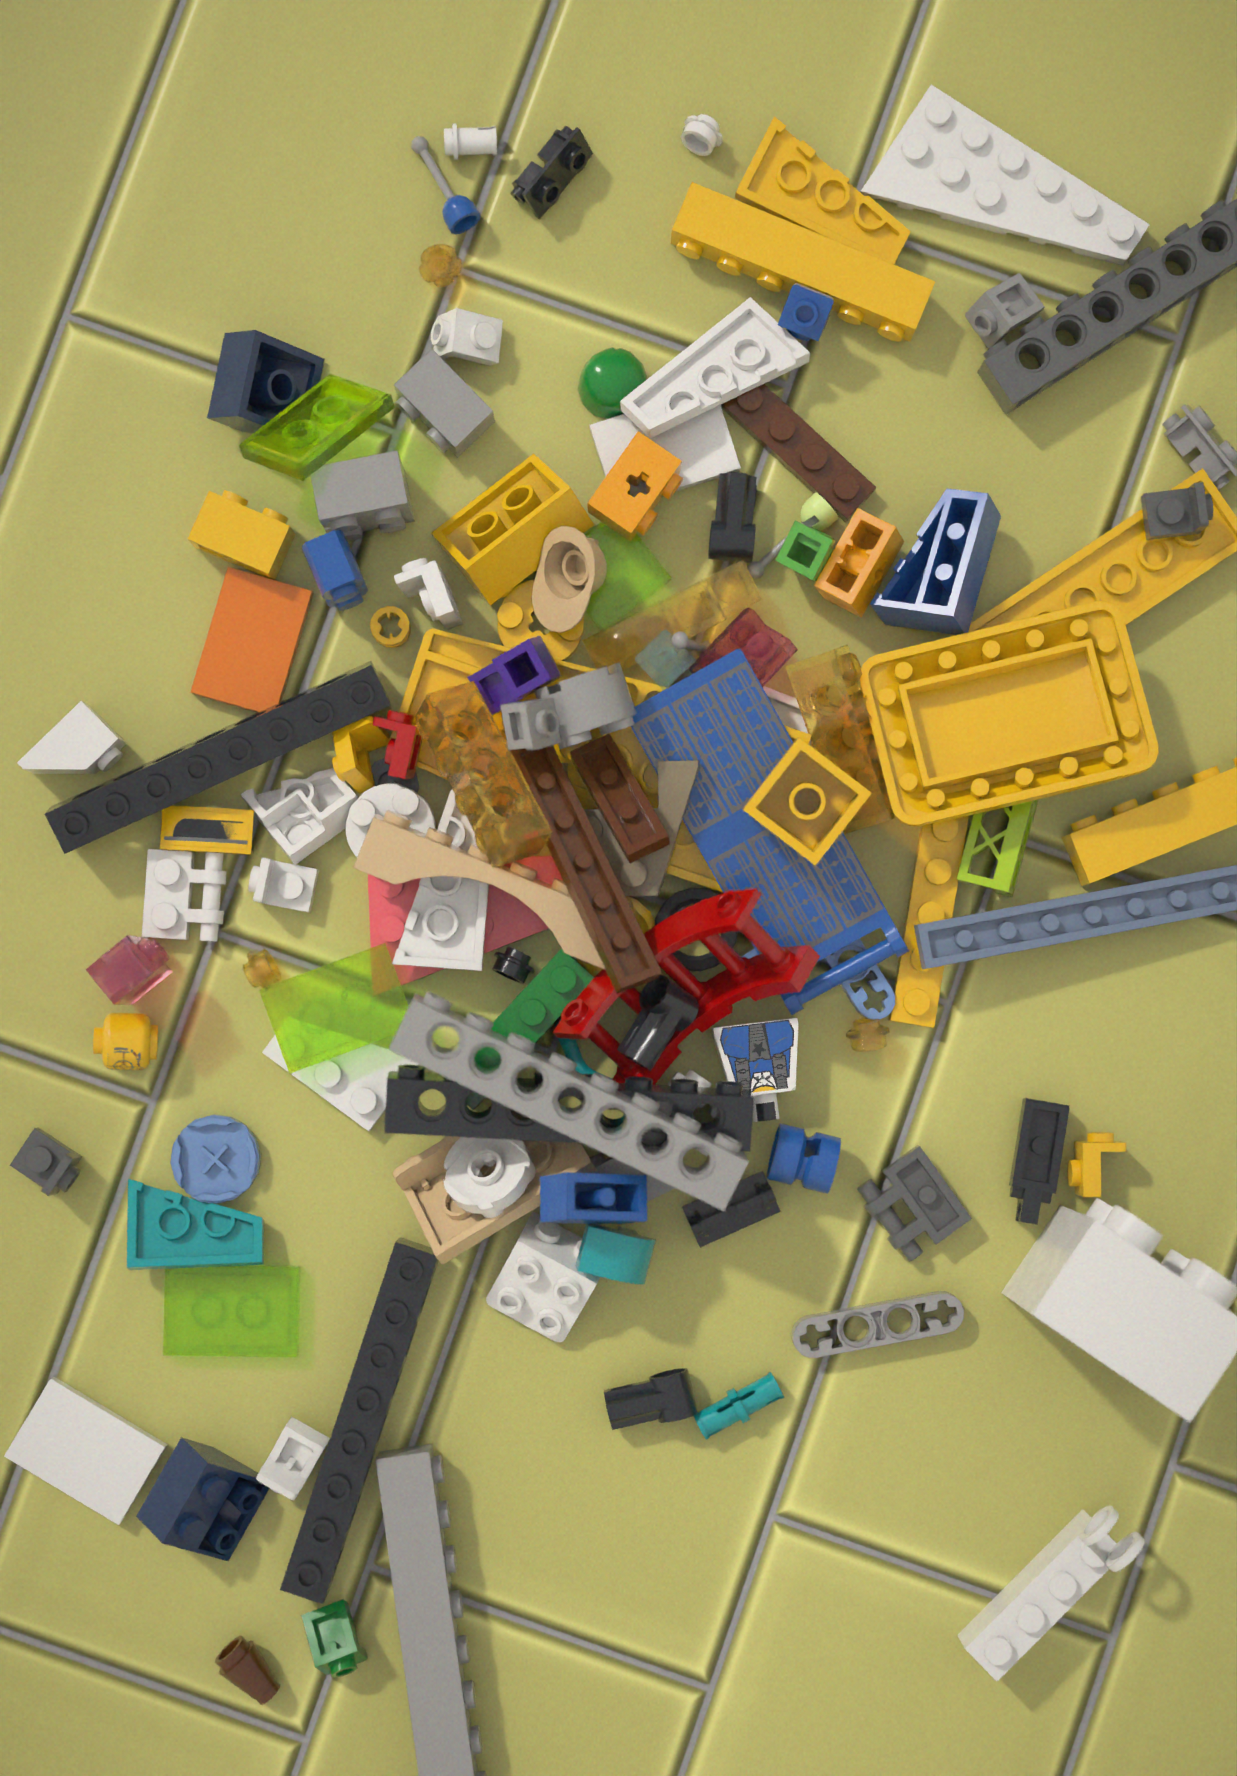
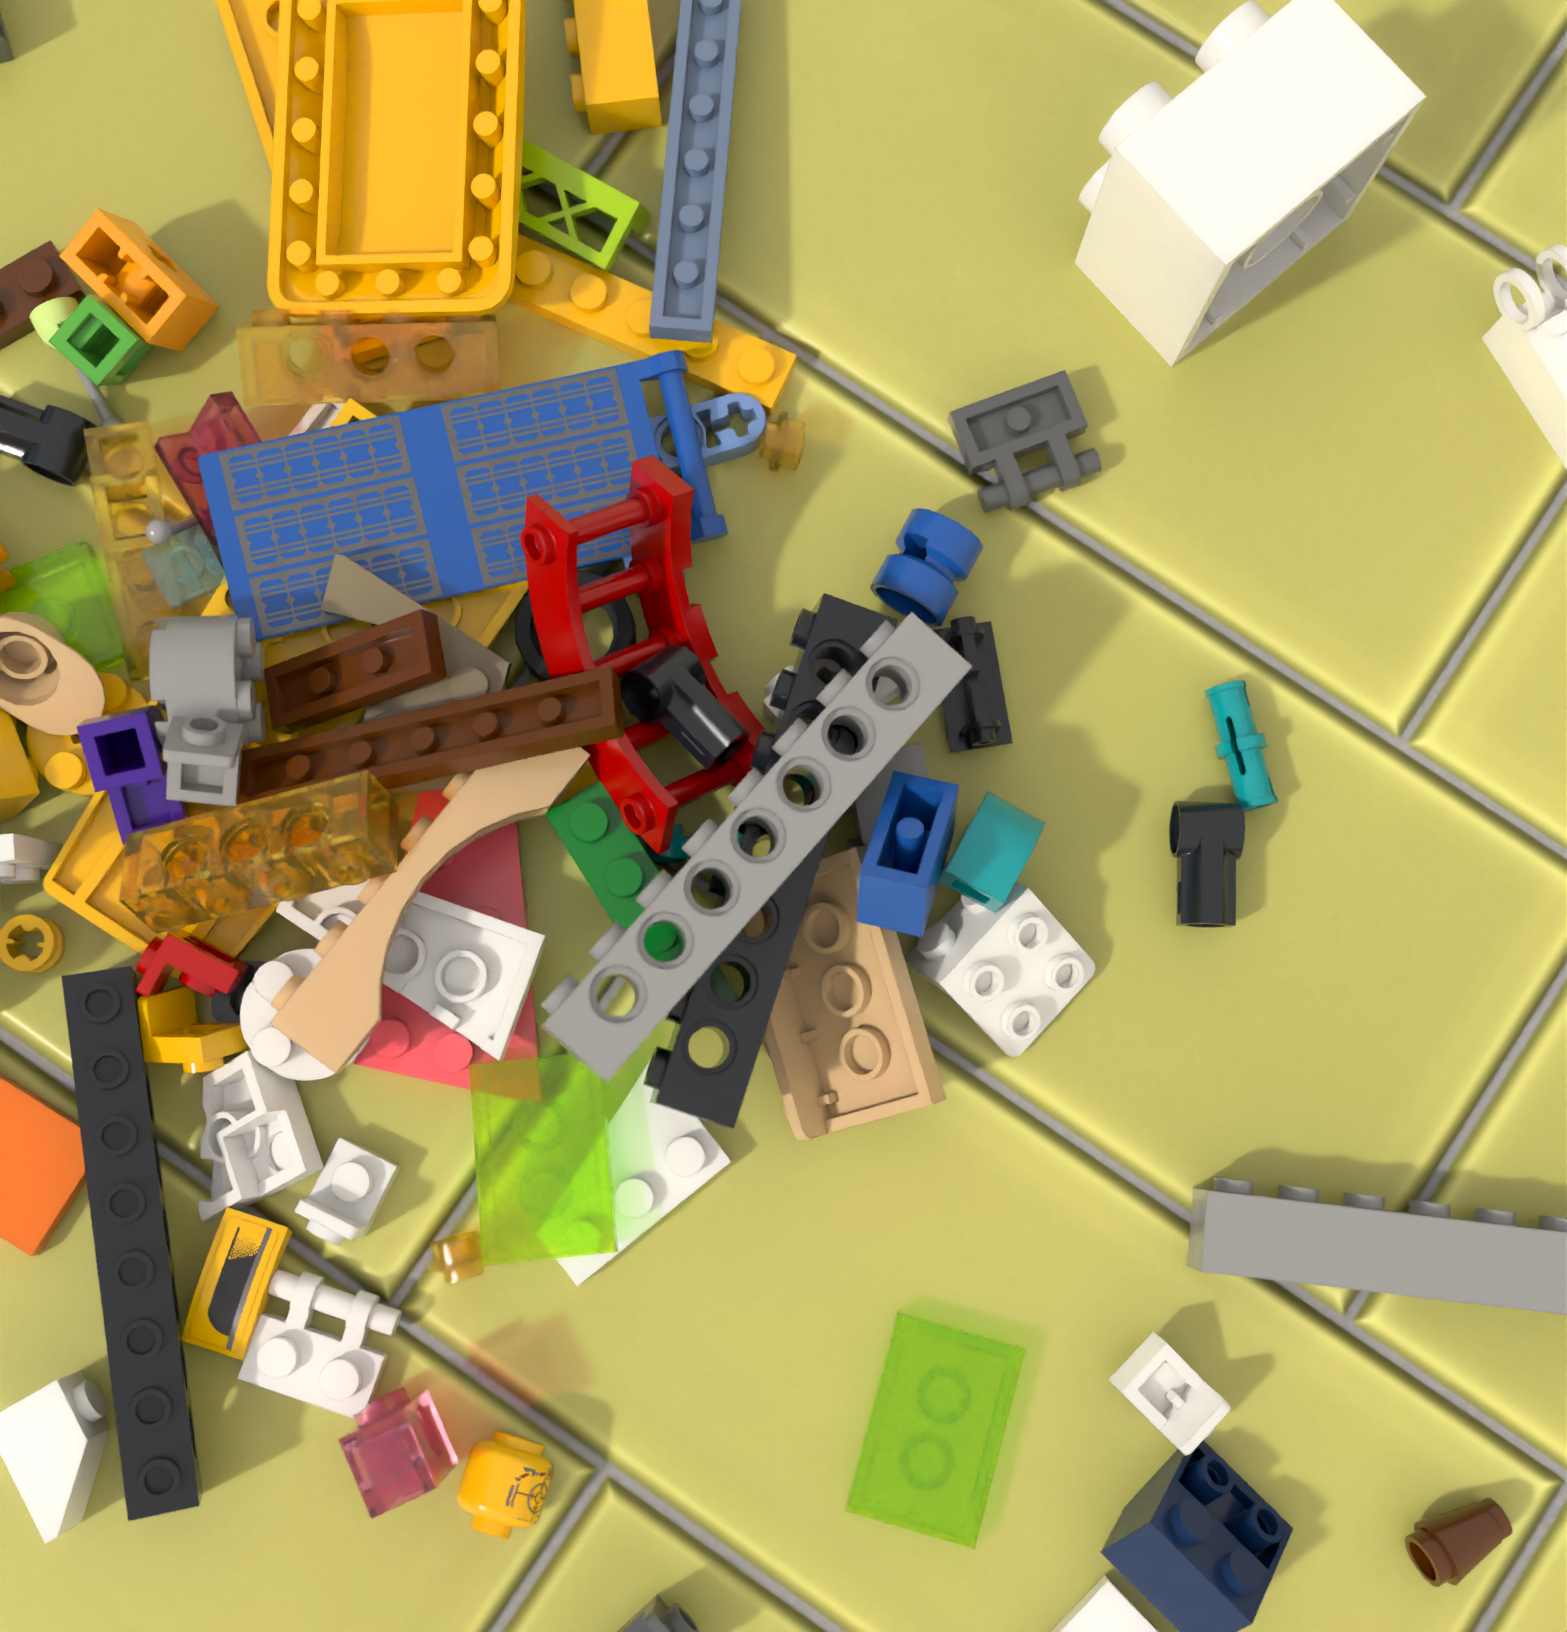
camera: 70 degrees left, 5 degrees down
teal wing [127,1179,264,1270] -> none
medium blue tile [170,1114,261,1204] -> none
black brick [280,1237,439,1604] -> none
green bracket [301,1599,368,1677] -> none
white plate [443,1137,536,1218] -> none
black plate [492,947,535,984] -> none
torso [711,1018,798,1122] -> none
yellow brick [743,737,872,866] -> none
light grey beam [791,1291,964,1358] -> none
blue wedge [870,488,1001,635] -> none
black hinge [1009,1098,1070,1225] -> none
yellow bracket [1067,1132,1127,1197] -> none

